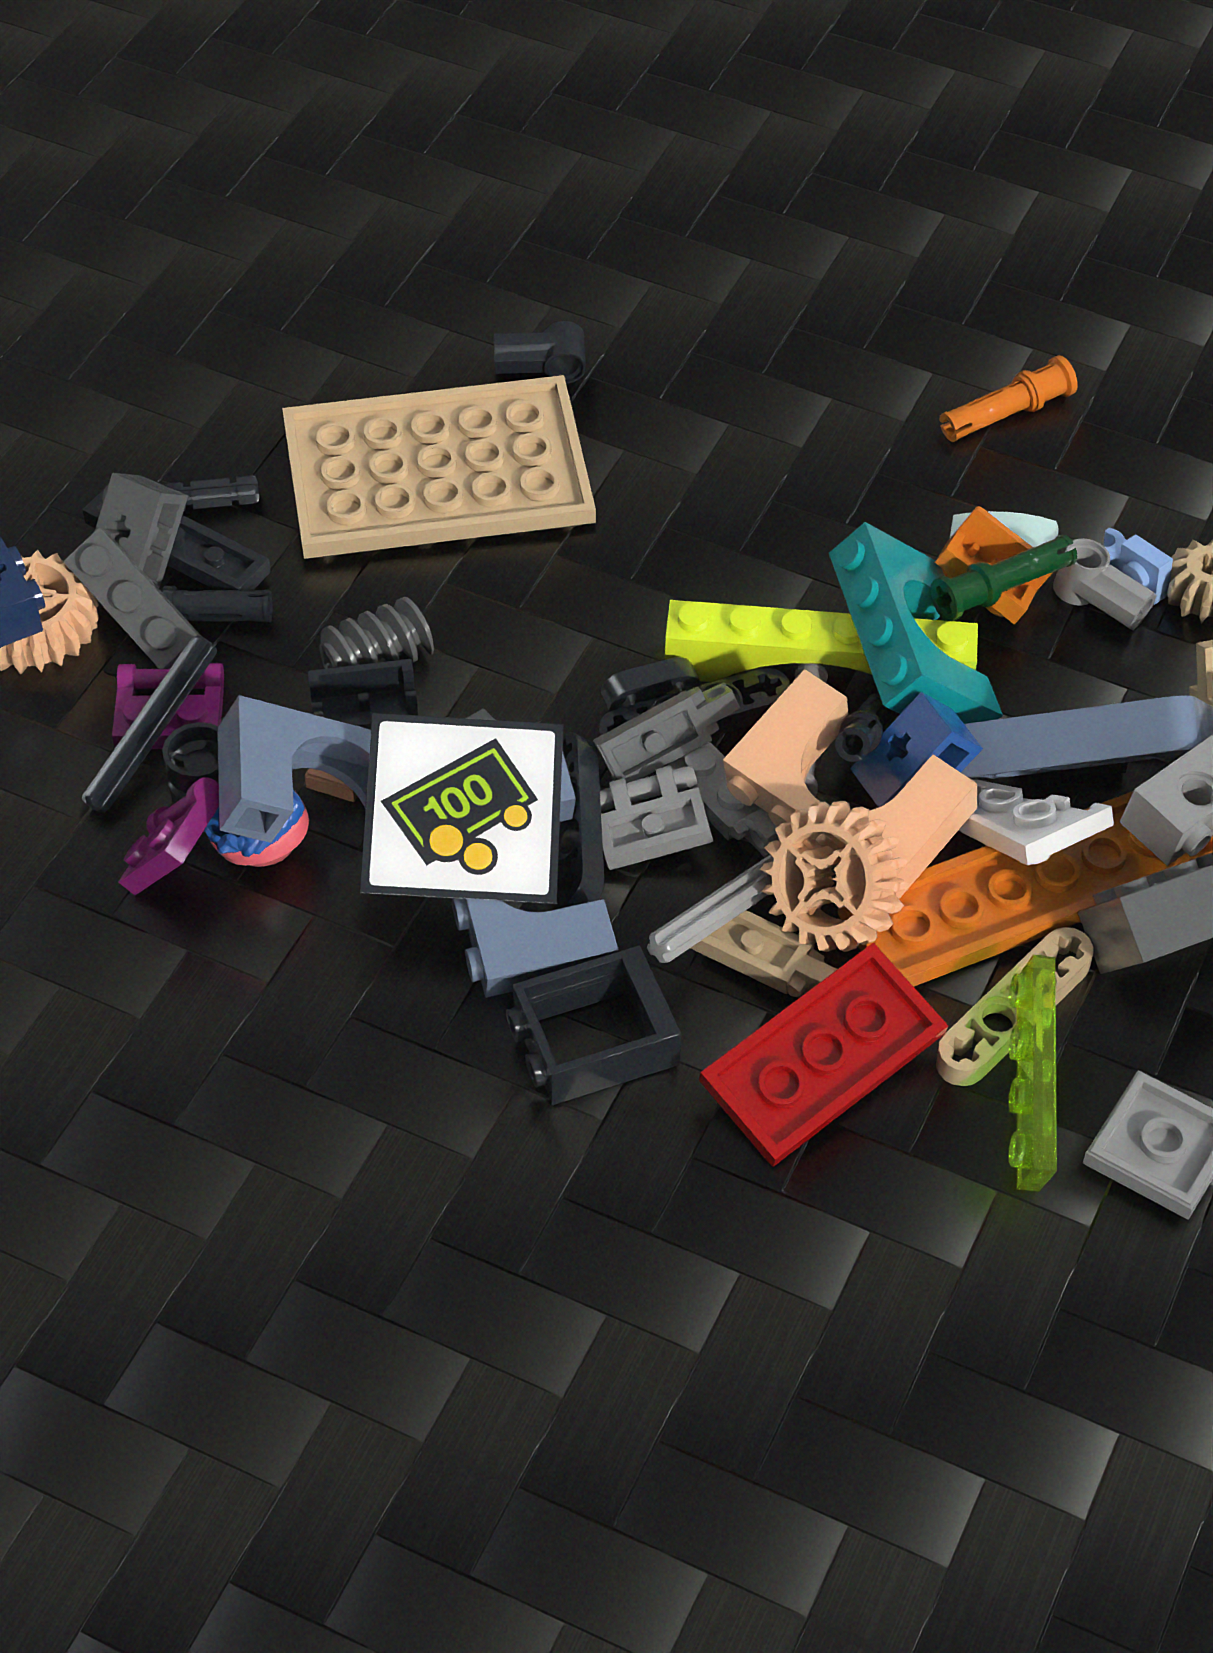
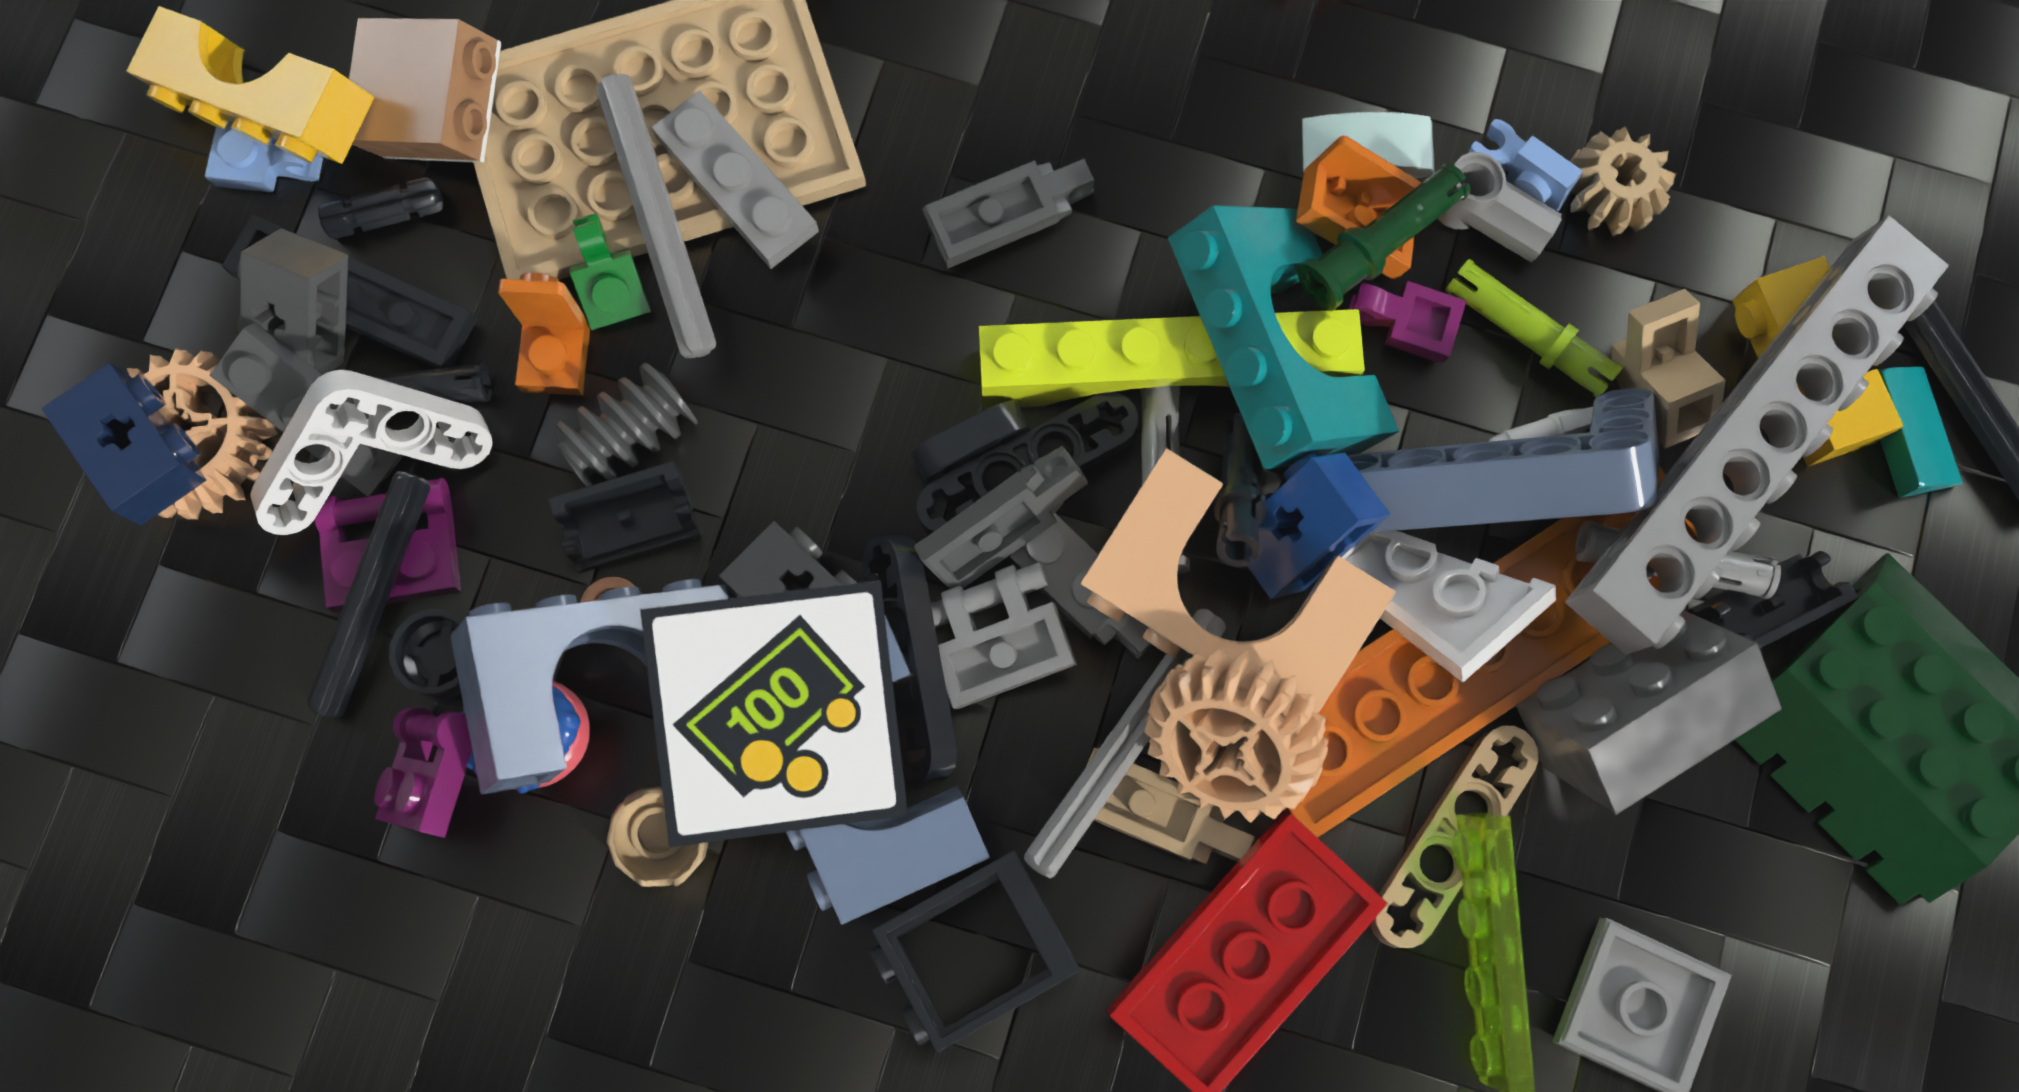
camera: 10 degrees left, 25 degrees up
none -> yellow arch [126,6,375,164]
none -> light blue plate [204,122,323,193]
none -> white beam [250,370,492,535]
none -> medium nougat piece [349,18,501,163]
none -> orange bracket [498,273,590,396]
none -> green plate [570,212,651,330]
none -> light grey axle [596,74,716,359]
none -> tan hair [607,786,708,887]
none -> light grey plate [652,90,819,269]
none -> dark grey hinge [923,159,1094,269]
none -> magenta plate [1348,281,1466,364]
none -> lime pin [1445,259,1623,397]

